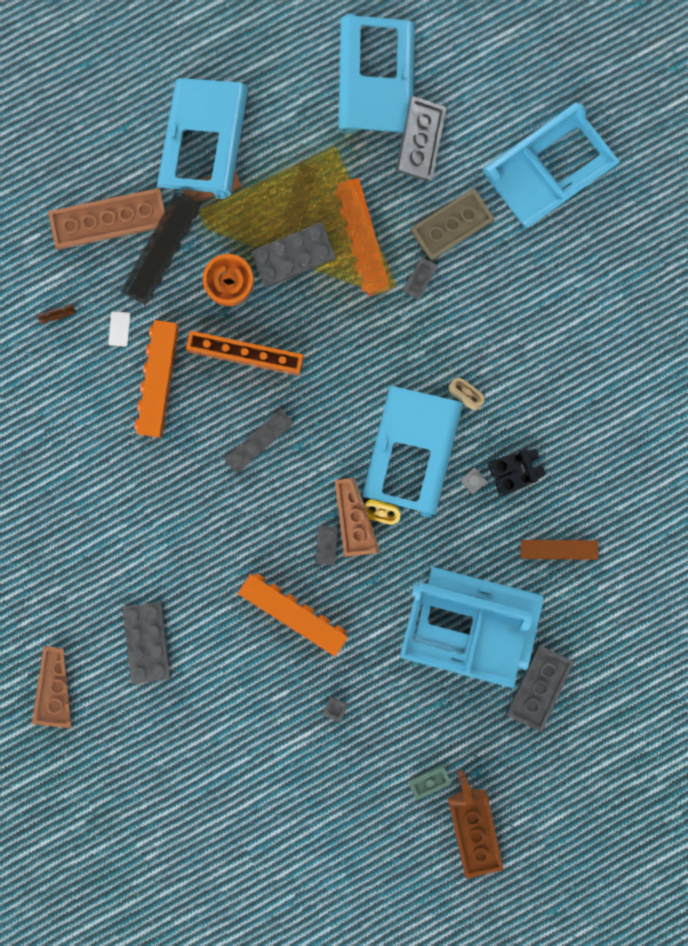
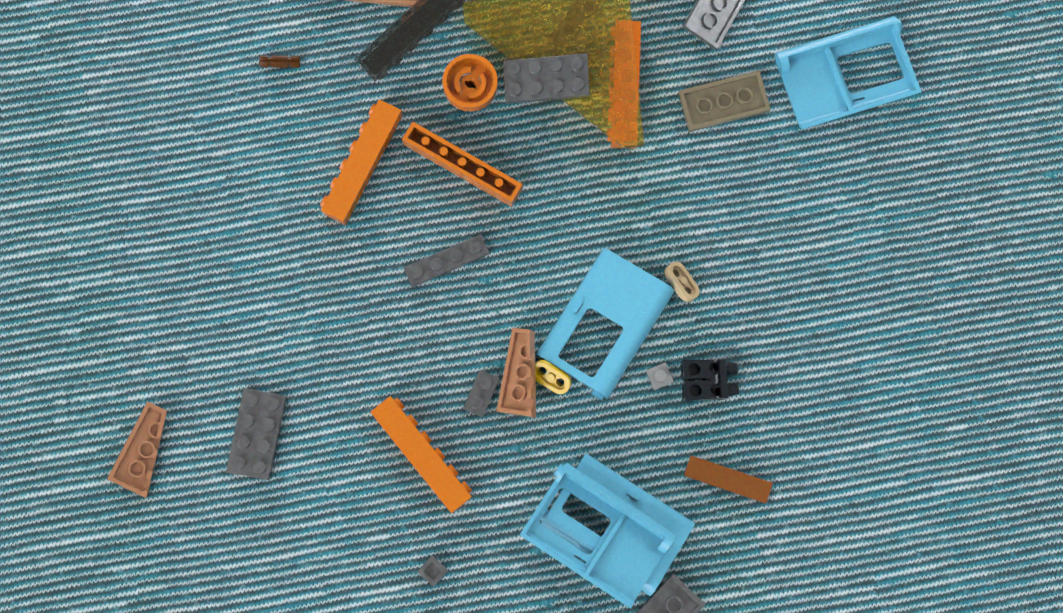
camera: 20 degrees right, 5 degrees down
white sticker [108,311,130,347] -> none
flat silver plate [403,257,438,300] -> none

